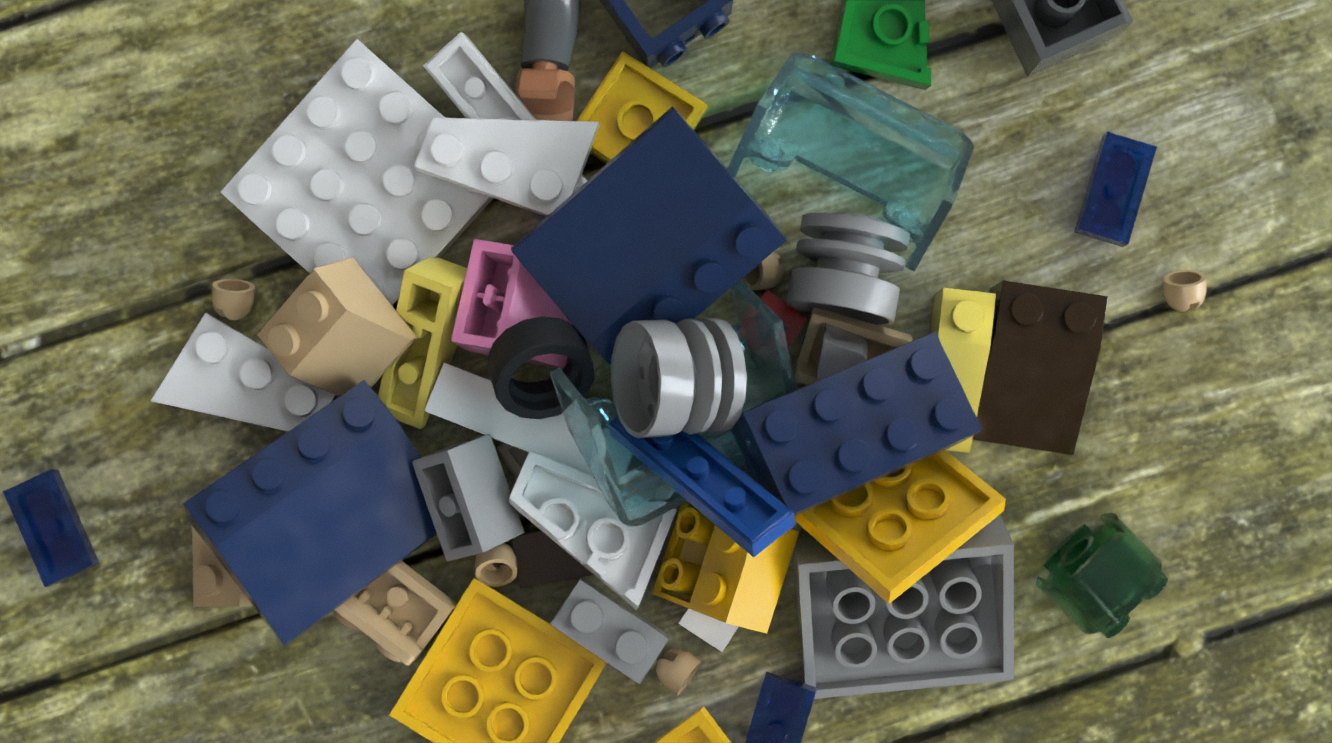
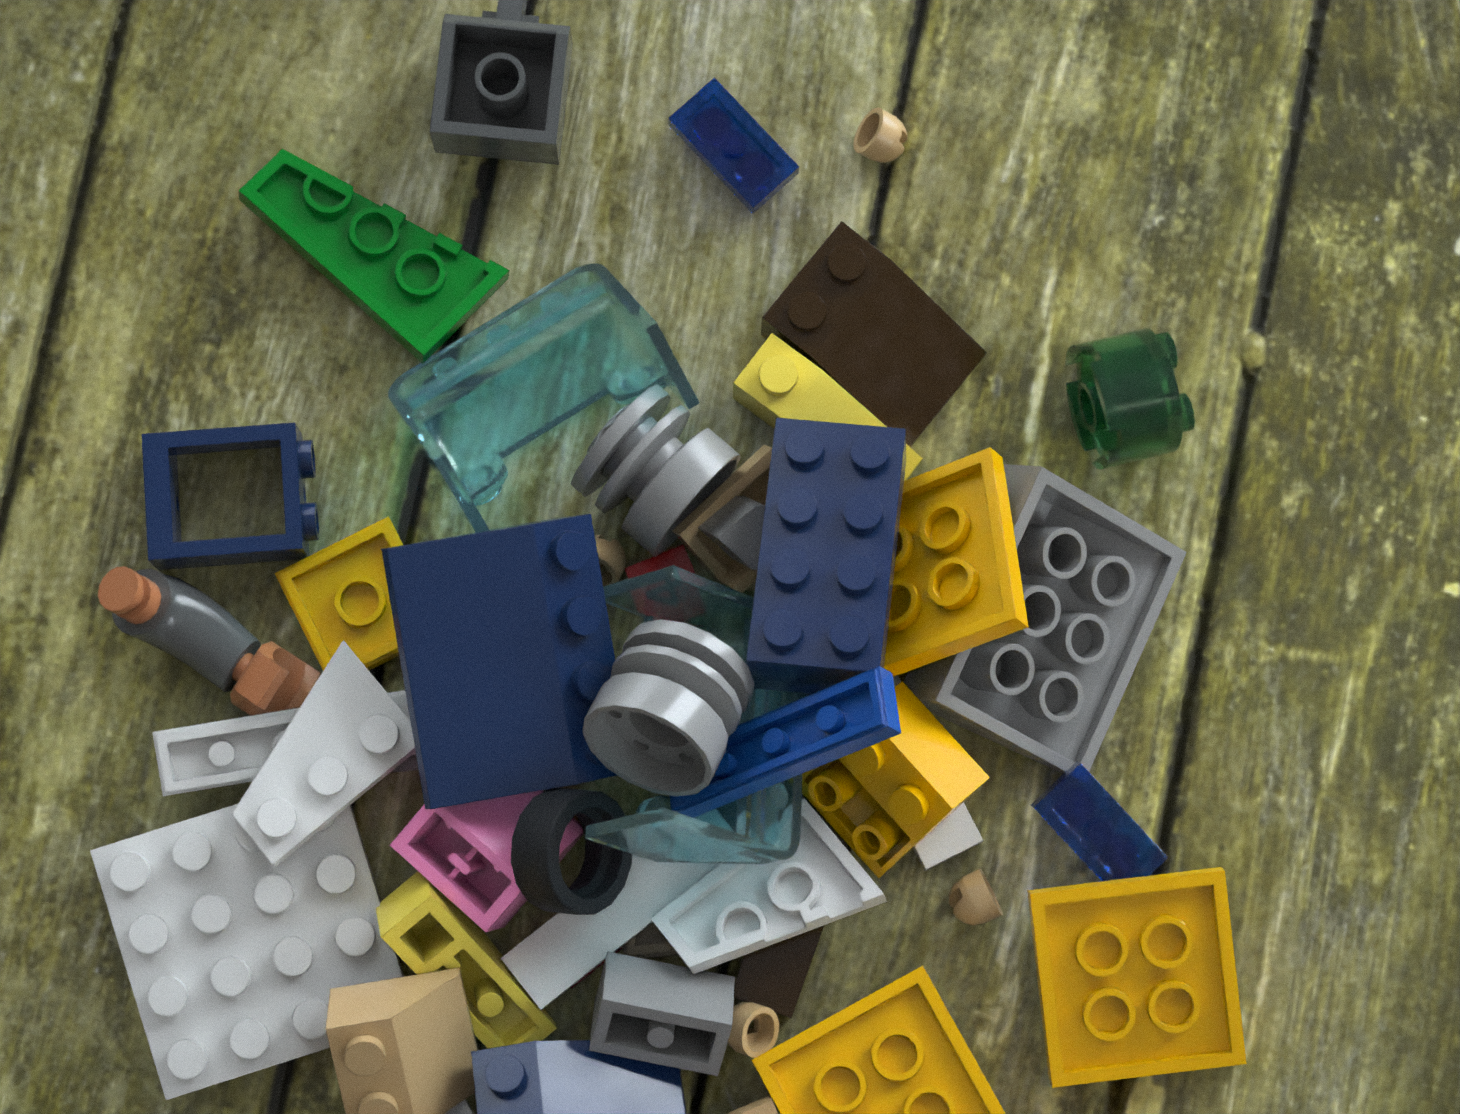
camera: 60 degrees left, 5 degrees down
light grey brick [550,577,669,684] -> none

